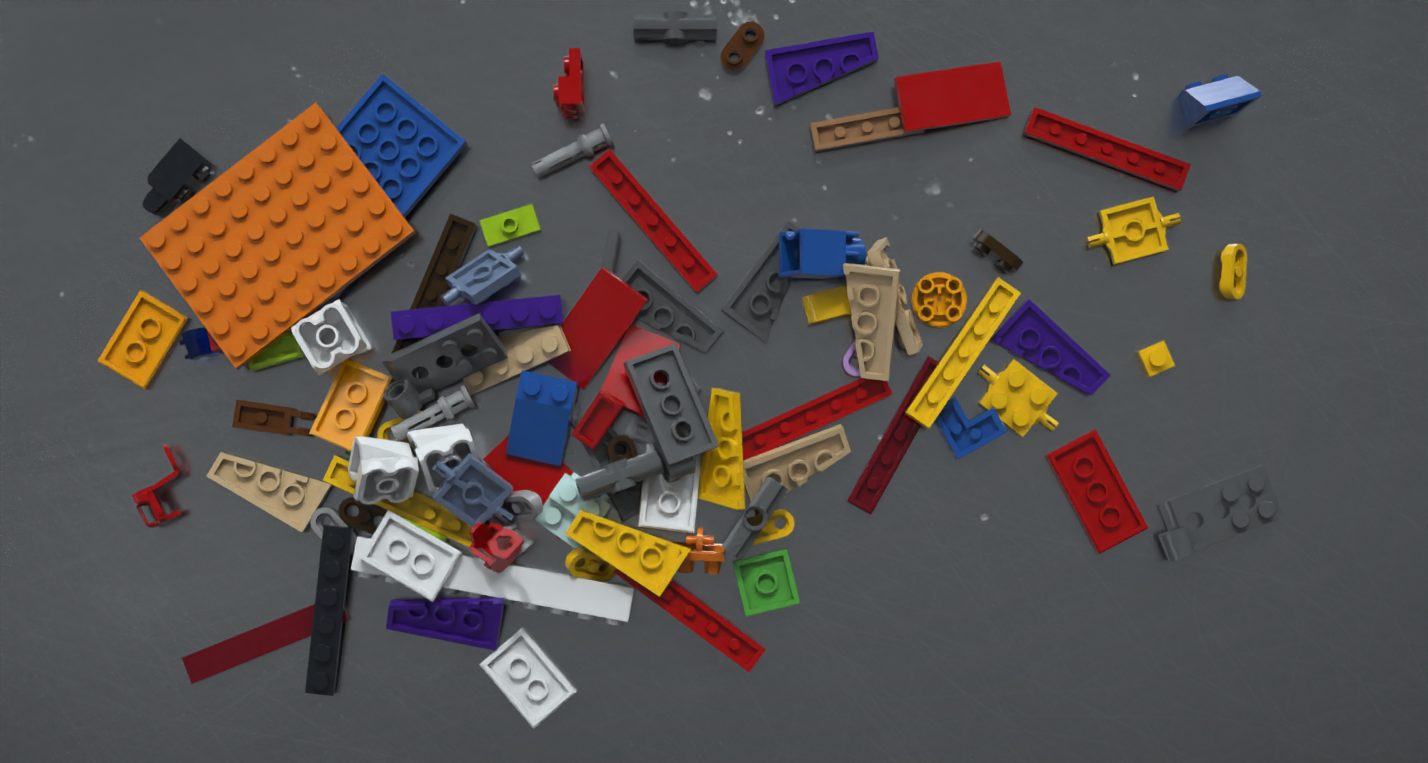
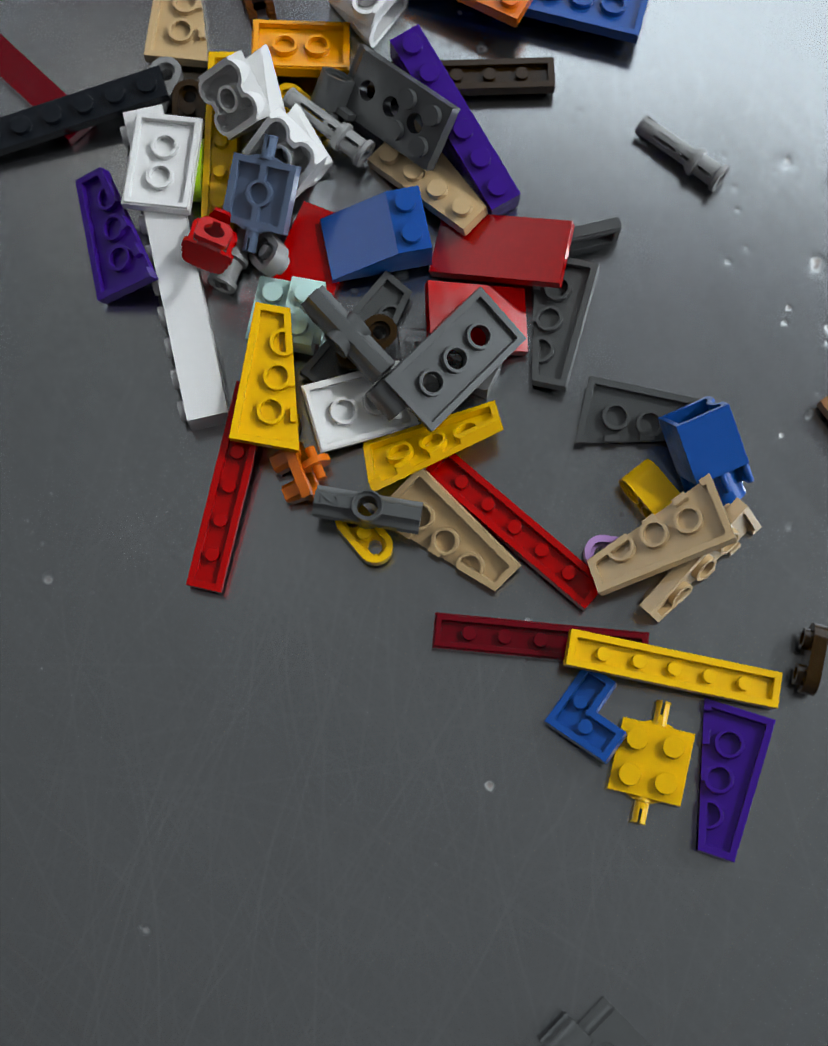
camera: 65 degrees right, 10 degrees down
sand blue plate [440,245,524,306] -> none
lime plate [479,204,541,248] -> none
white tile [479,627,577,729] -> none
red plate [553,48,585,119] -> none
yellow plate [565,547,616,582] -> none
red tile [571,388,625,450] -> none
red plate [589,149,718,293] -> none
bright green plate [733,548,800,616] -> none
light orange tile [911,272,967,328] -> none
red tile [1045,429,1148,554] -> none
yellow plate [1137,340,1175,377] -> none

